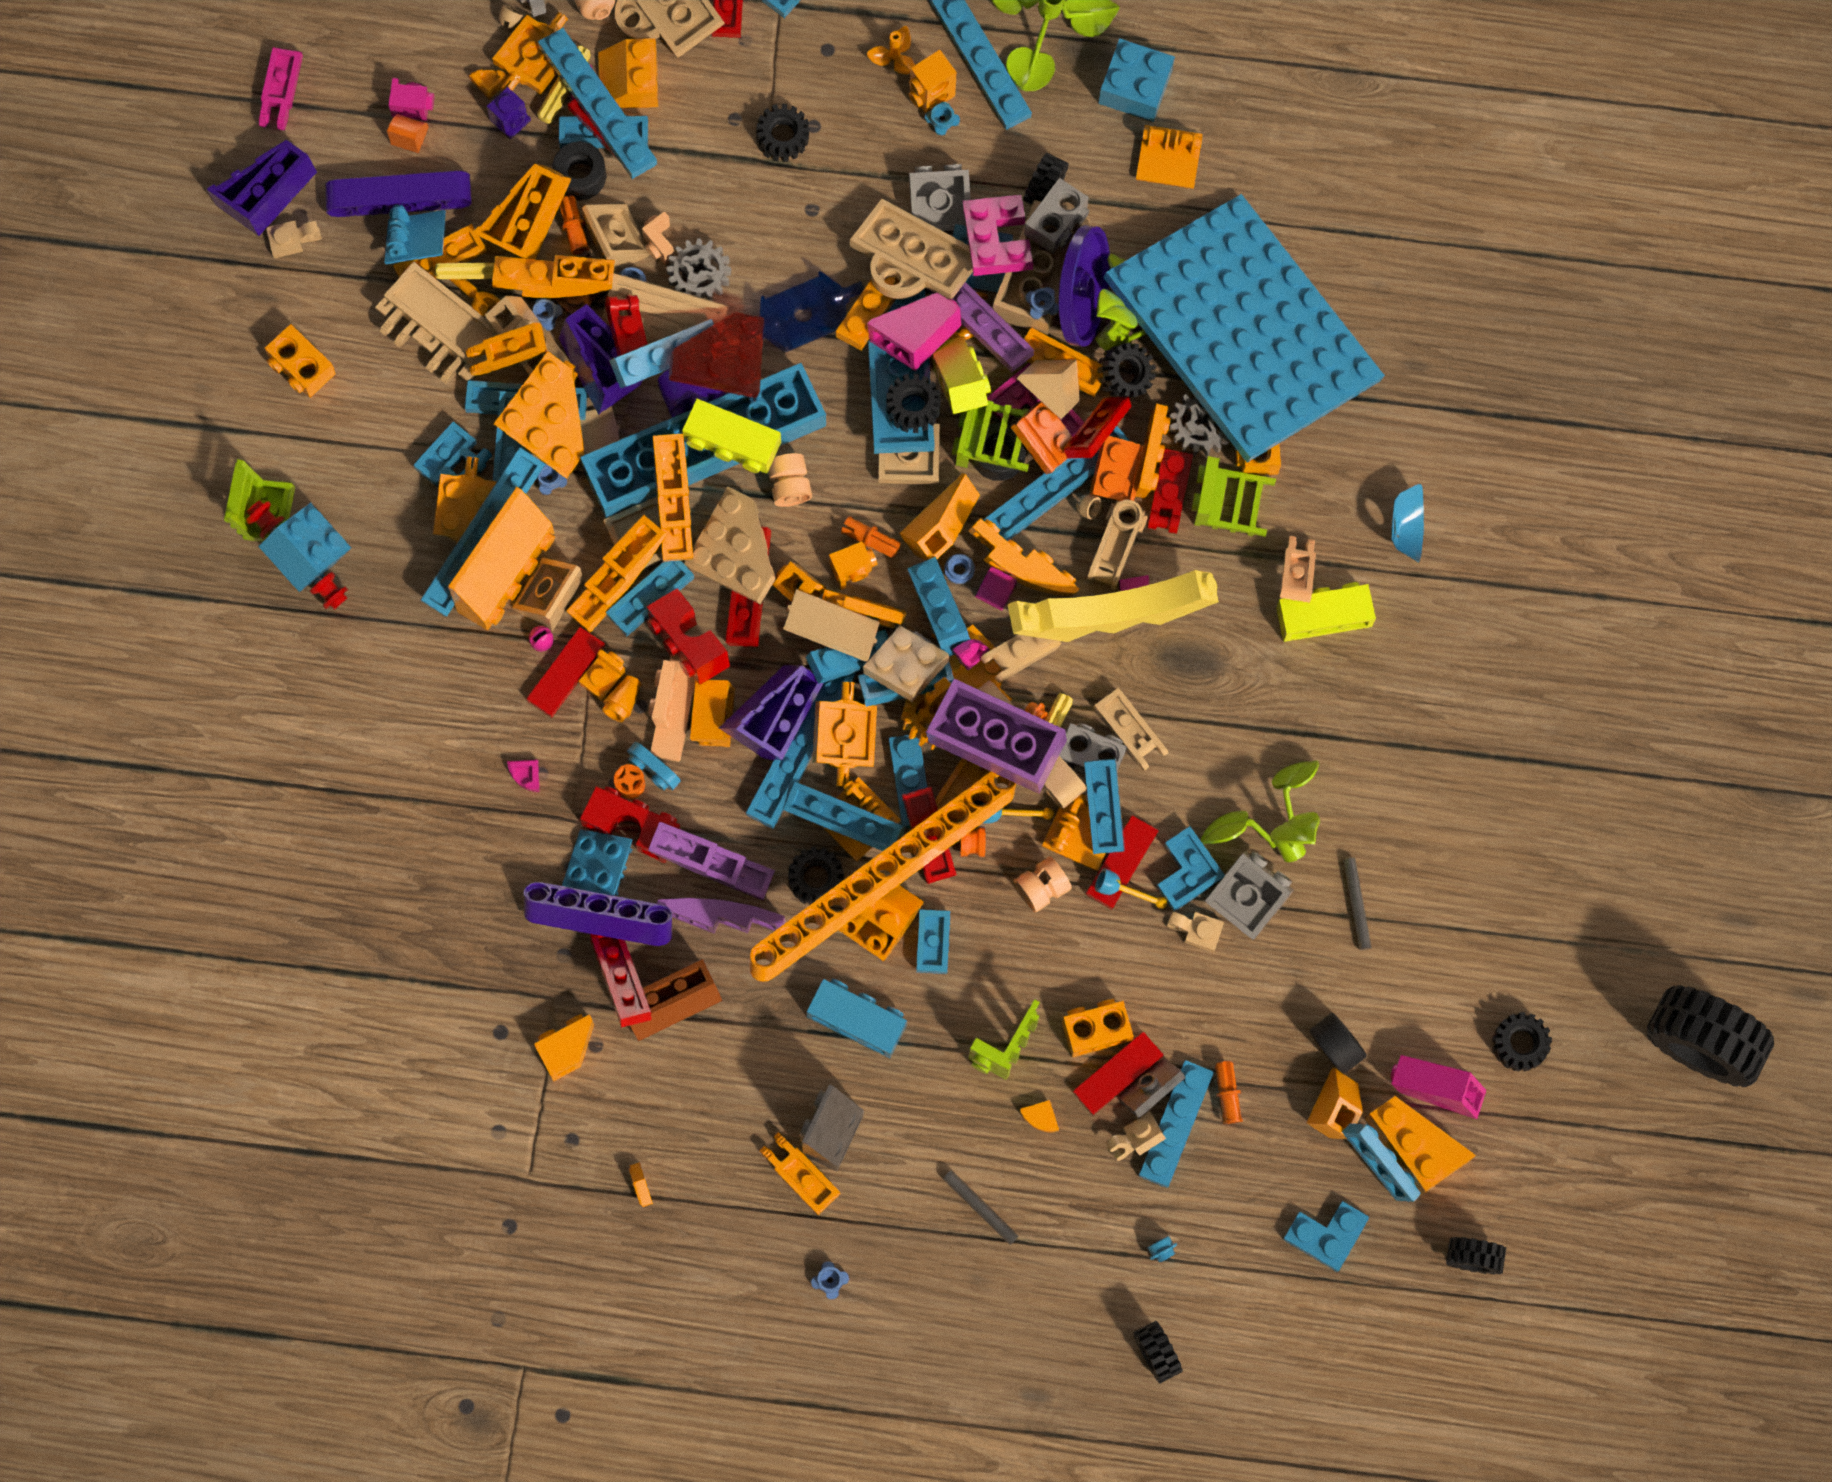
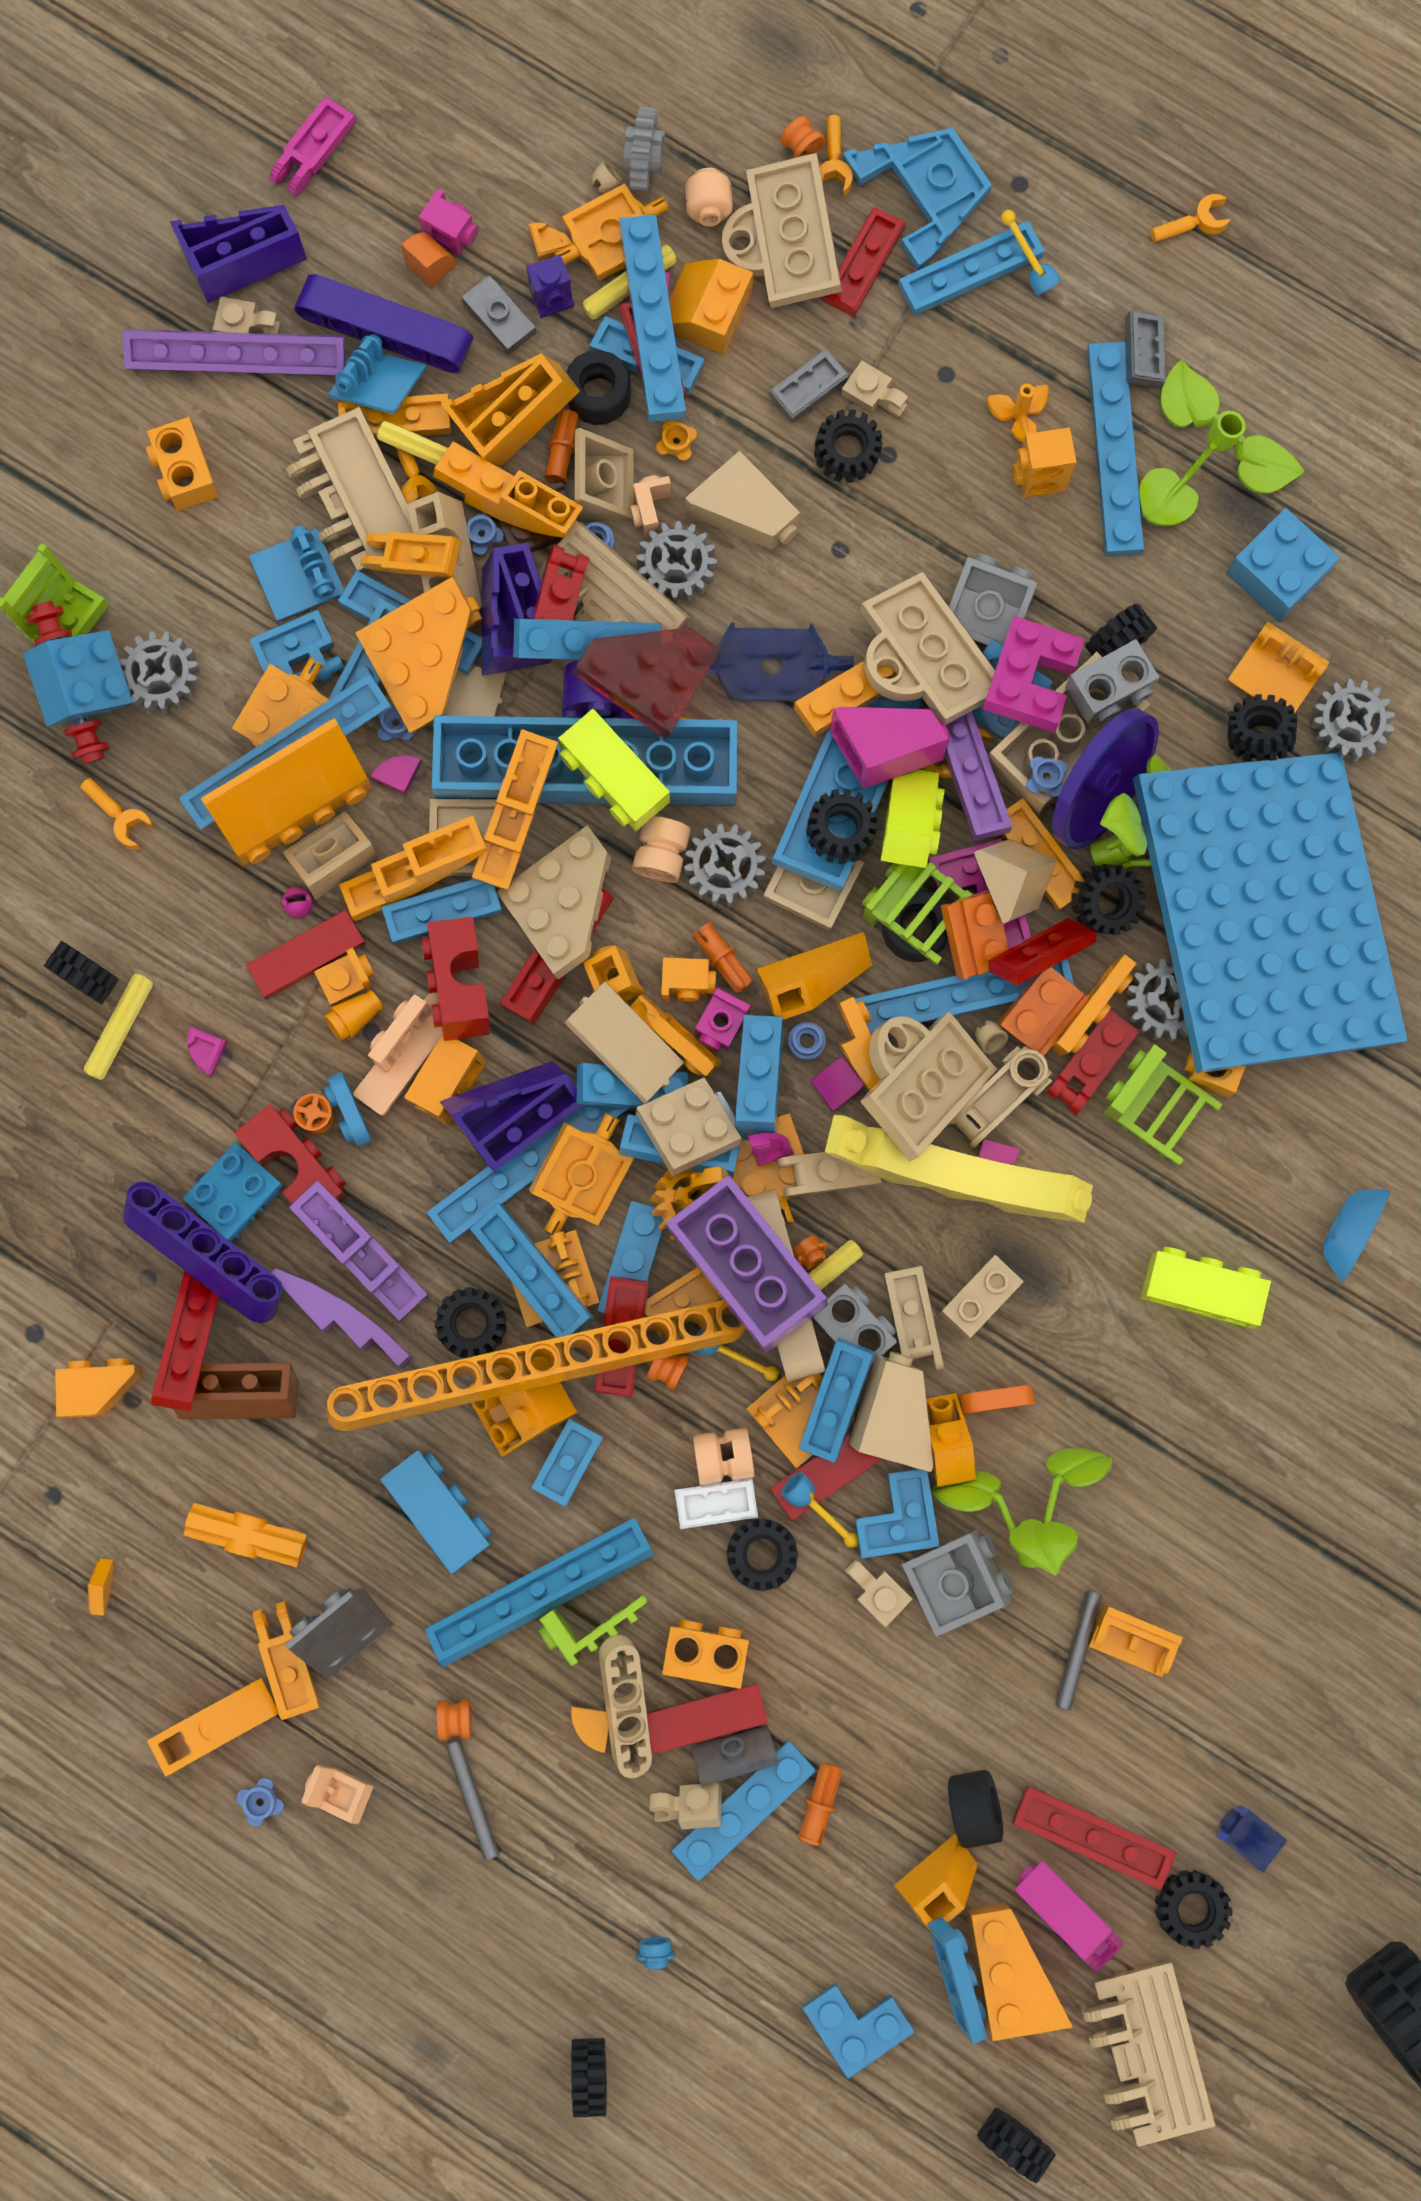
camera: 25 degrees right, 5 degrees up
dark azure plate [925,102,960,136] -> none
light nougat hinge [1280,536,1316,603] -> none
none -> black tyre [43,941,119,1005]
none -> light orange piece [80,778,154,850]
none -> light yellow axle [84,973,153,1080]
none -> light grey gear [119,631,201,714]
none -> medium lavender plate [122,329,346,375]
none -> light orange slope [147,1678,279,1777]
none -> light orange piece [184,1503,309,1568]
none -> dark azure hinge [249,525,344,622]
none -> light nougat bracket [301,1765,374,1824]
none -> dark pink tile [371,756,422,795]
none -> dark azure plate [424,1517,654,1668]
none -> orange wheel [437,1698,472,1741]
none -> flat silver plate [461,275,536,355]
none -> tan beam [599,1635,652,1778]
none -> light orange plate [656,421,697,461]
none -> white plate [675,1478,758,1529]
none -> light grey gear [684,823,766,907]
none -> tan slope [685,450,800,550]
none -> dark pink brick [695,988,751,1052]
none -> black tyre [727,1519,798,1591]
none -> flat silver plate [769,348,849,423]
none -> tan plate [842,360,908,418]
none -> tan slope [849,1352,934,1472]
none -> tan plate [860,1011,997,1161]
none -> light orange slope [926,1393,976,1487]
none -> tan brick [938,1255,1024,1341]
none -> orange beam [960,1385,1035,1414]
none -> red plate [1011,1785,1176,1890]
none -> tan hinge [1082,1960,1215,2147]
none -> light orange hinge [1088,1606,1183,1677]
none -> clear blue brick [1217,1805,1287,1872]
none -> black tyre [1228,694,1298,762]
none -> light grey gear [1310,679,1395,762]

